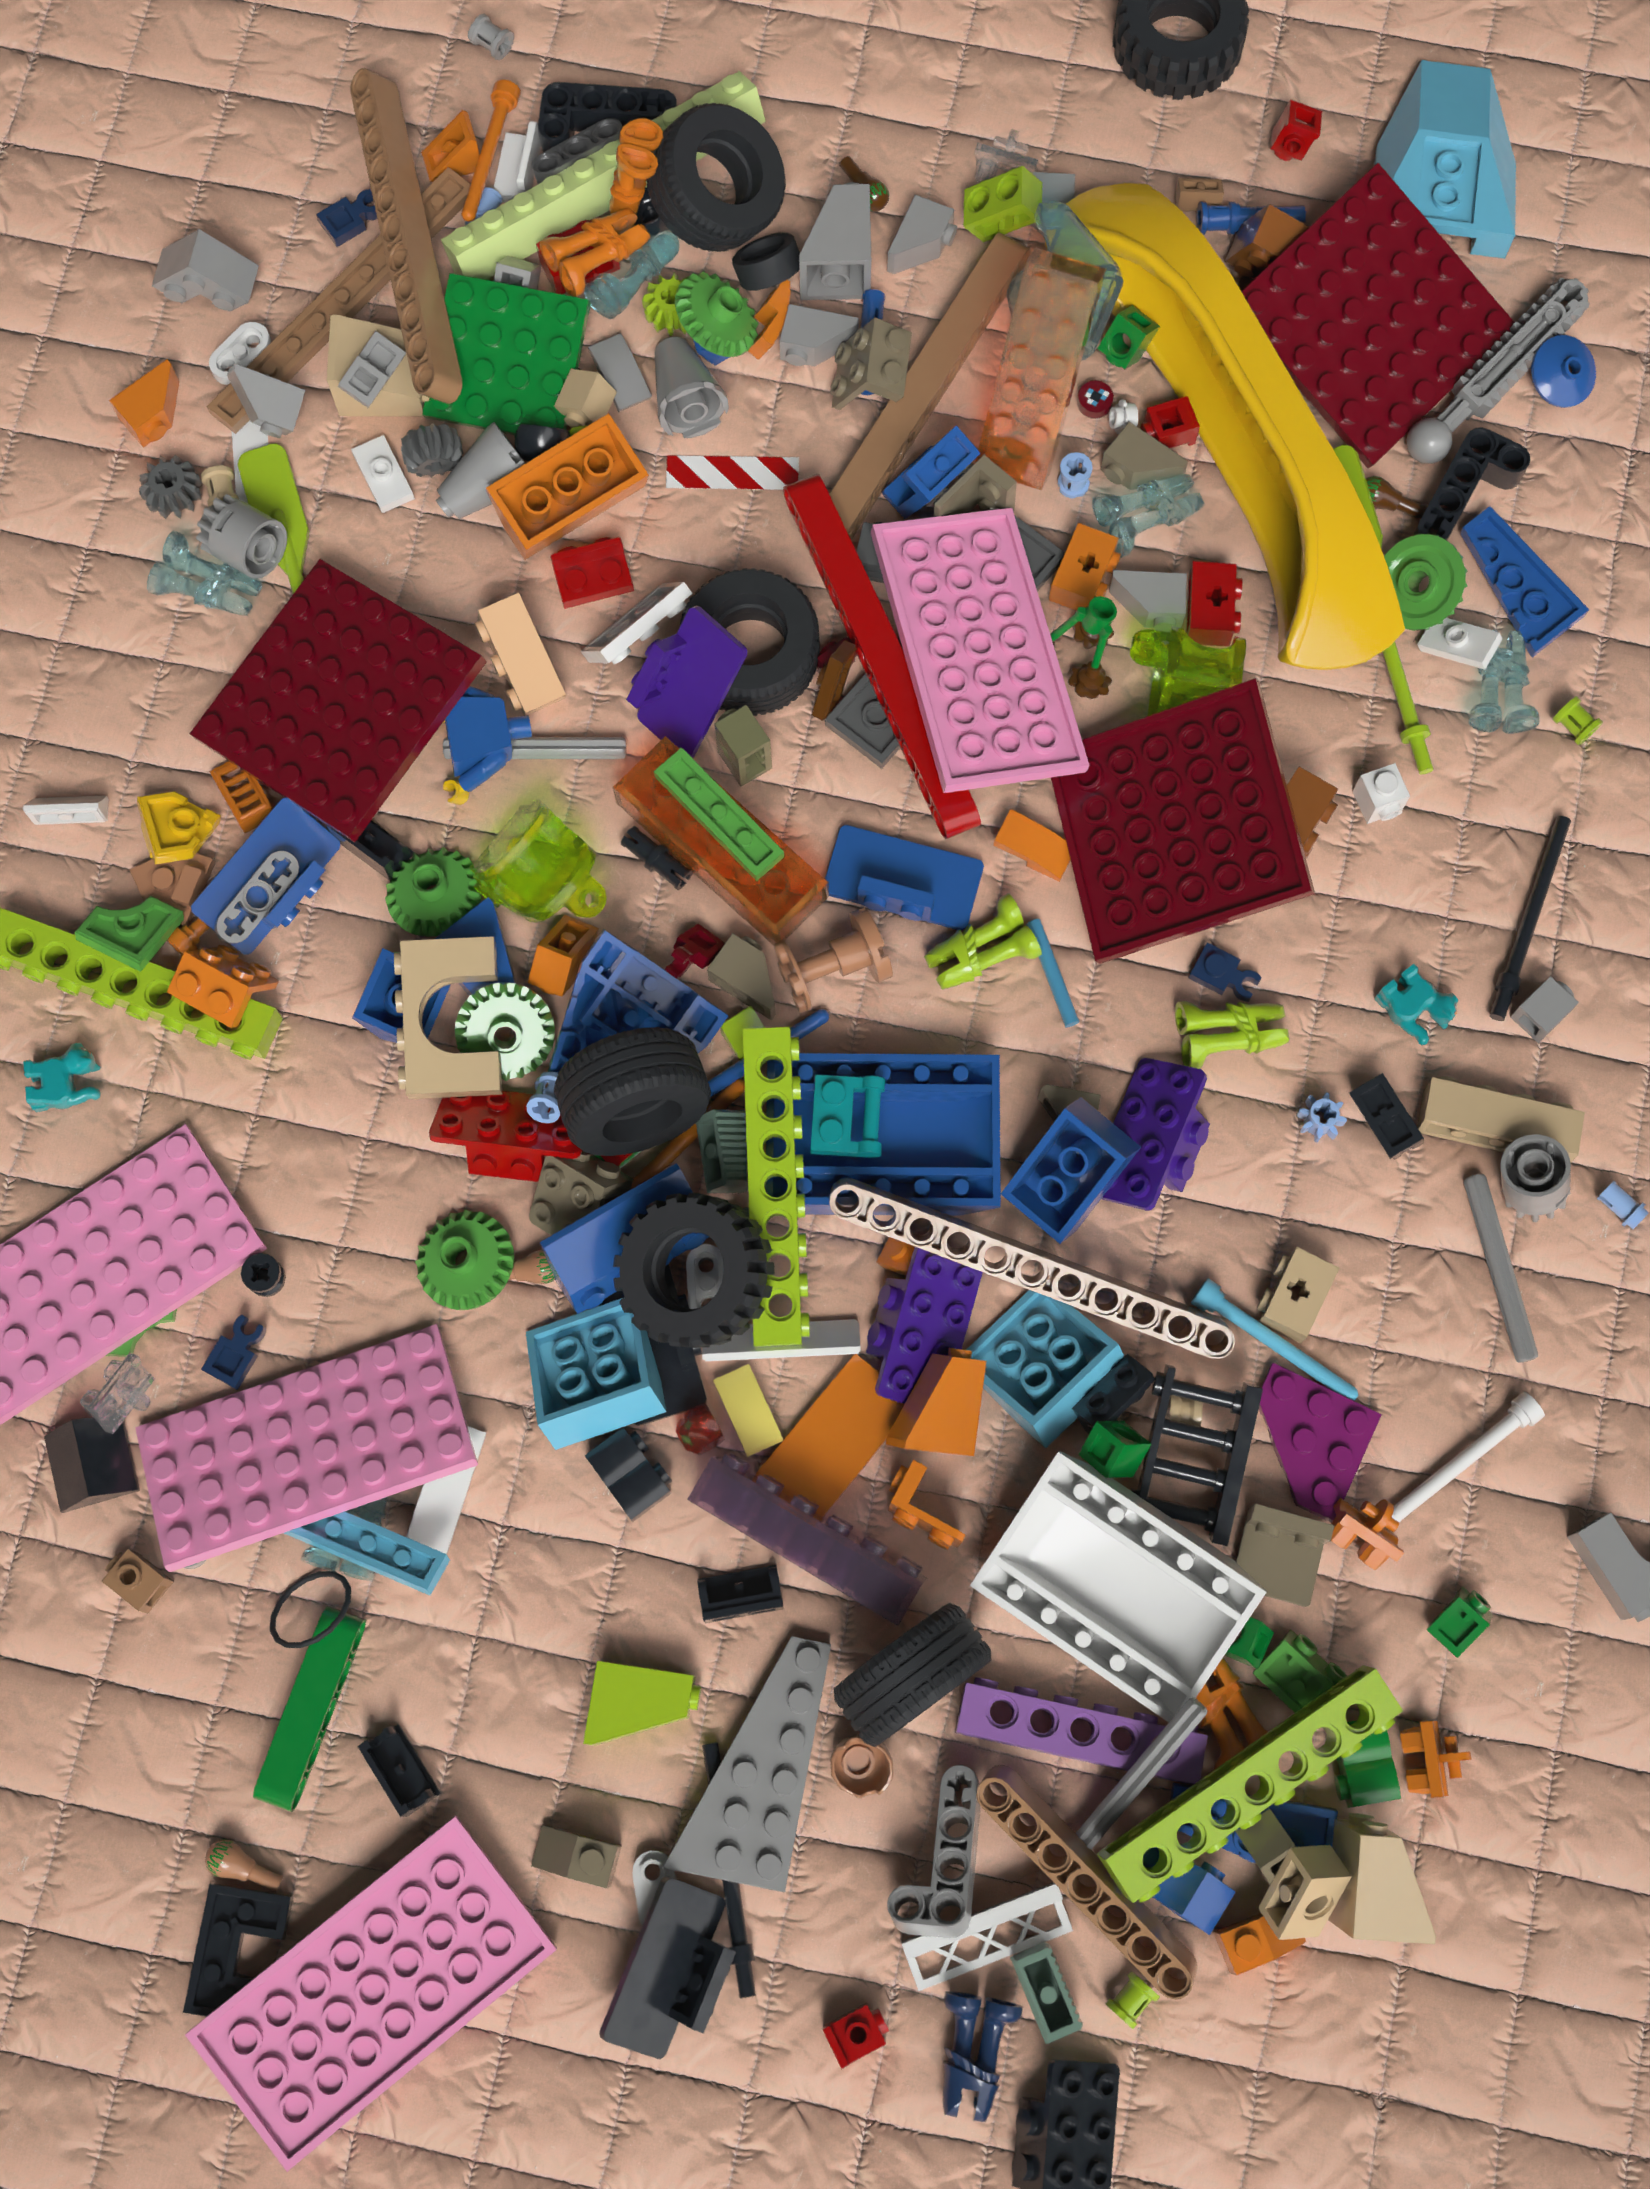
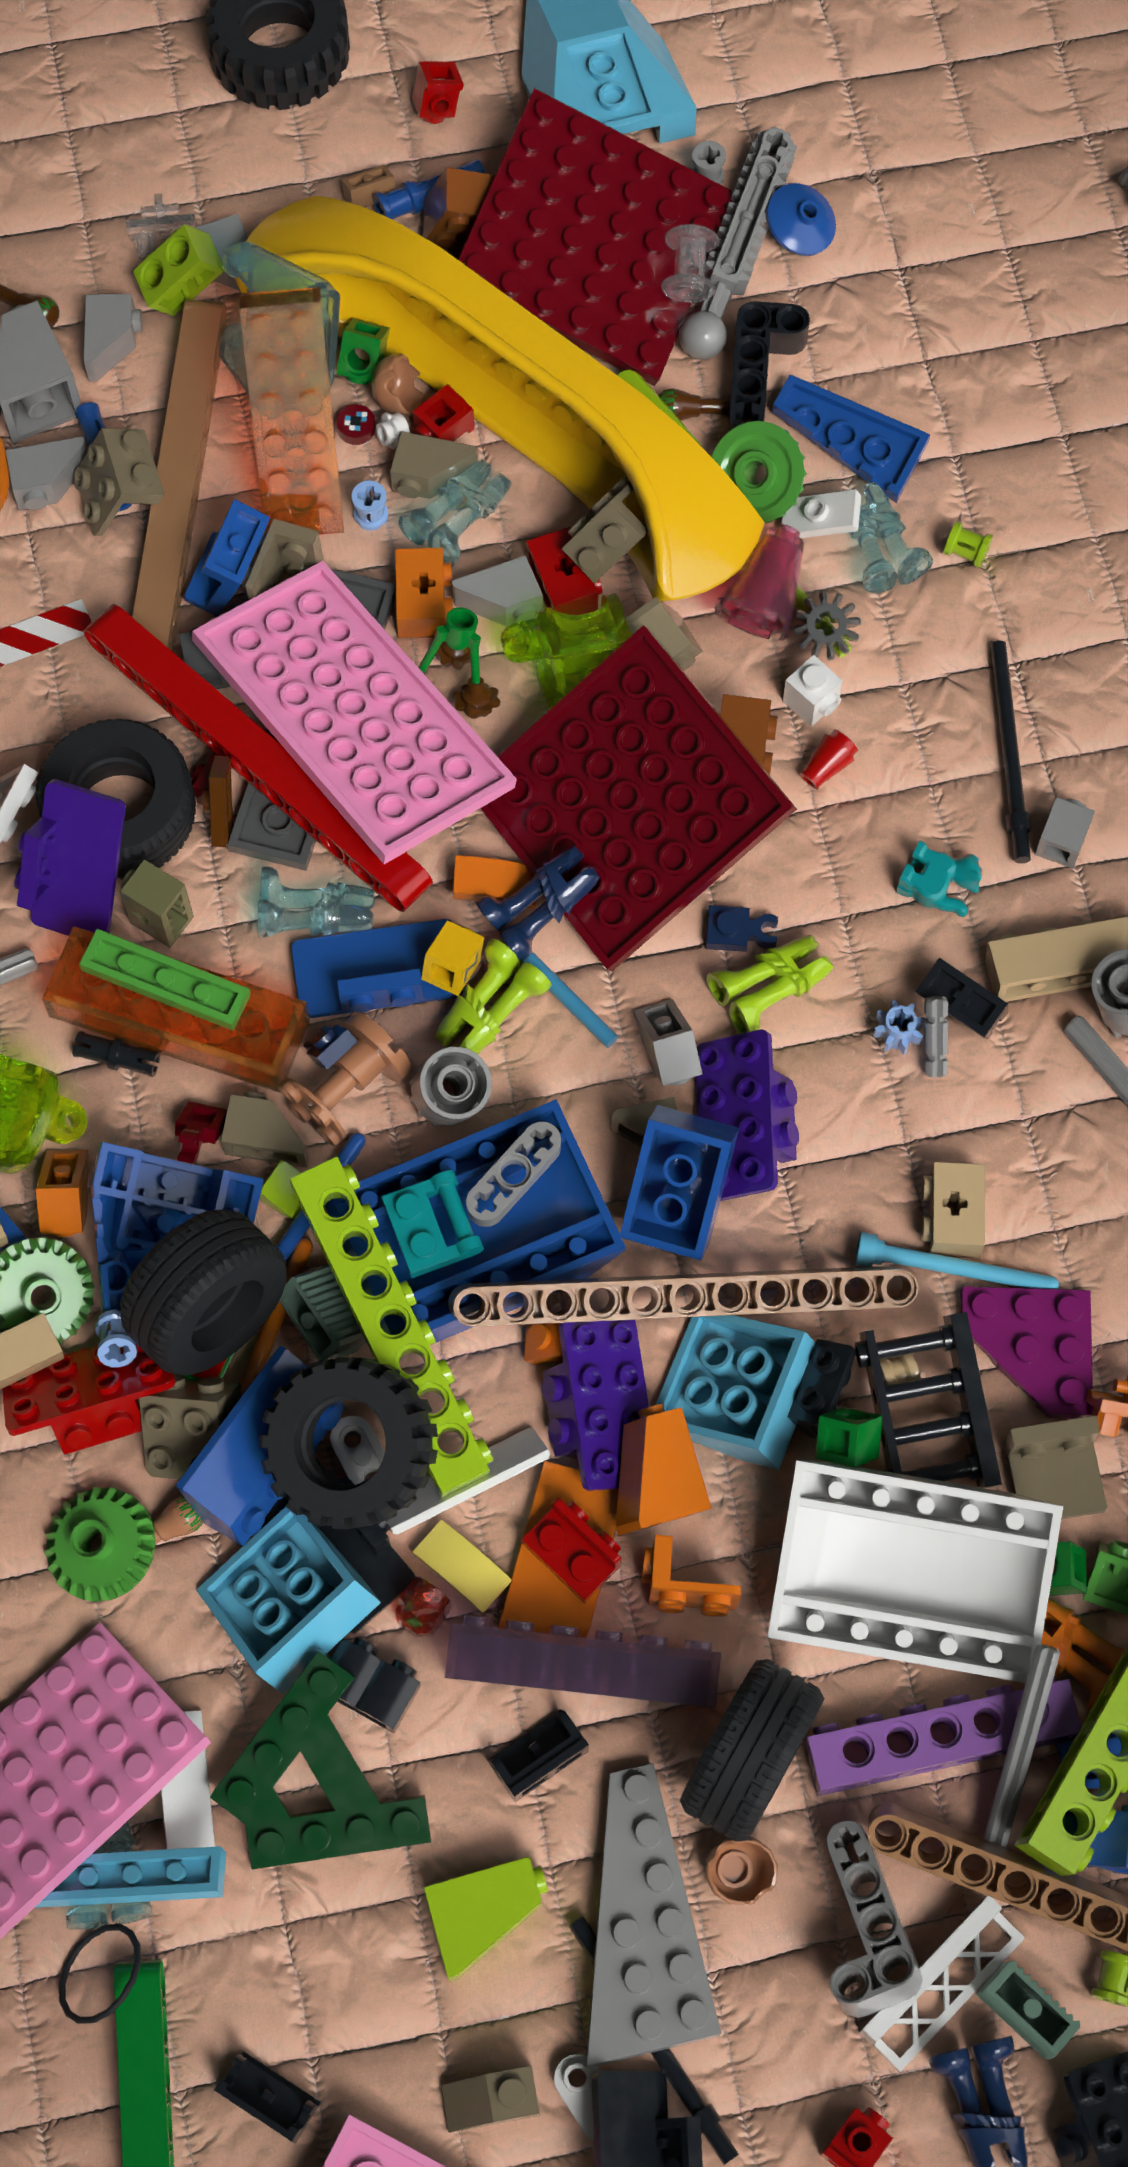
camera: 25 degrees left, 5 degrees down
none -> dark green plate [209,1649,431,1870]
none -> clear light blue piece [257,866,375,938]
none -> dark blue plate [303,1025,358,1070]
none -> nougat hair [371,353,424,416]
none -> light grey gear [409,1047,492,1127]
none -> yellow brick [421,920,484,996]
none -> light grey beam [466,1122,561,1227]
none -> dark blue piece [475,846,600,962]
none -> red bracket [521,1497,622,1604]
none -> dark tan bracket [562,477,648,584]
none -> dark tan slope [623,597,703,670]
none -> light grey slope [633,999,702,1086]
none -> clear hose [662,224,719,303]
none -> light grey bush [692,141,726,185]
none -> clear pink cone [714,524,805,640]
none -> dark grey gear [793,591,861,661]
none -> red cone [800,729,858,790]
none -> light grey axle [924,996,948,1078]

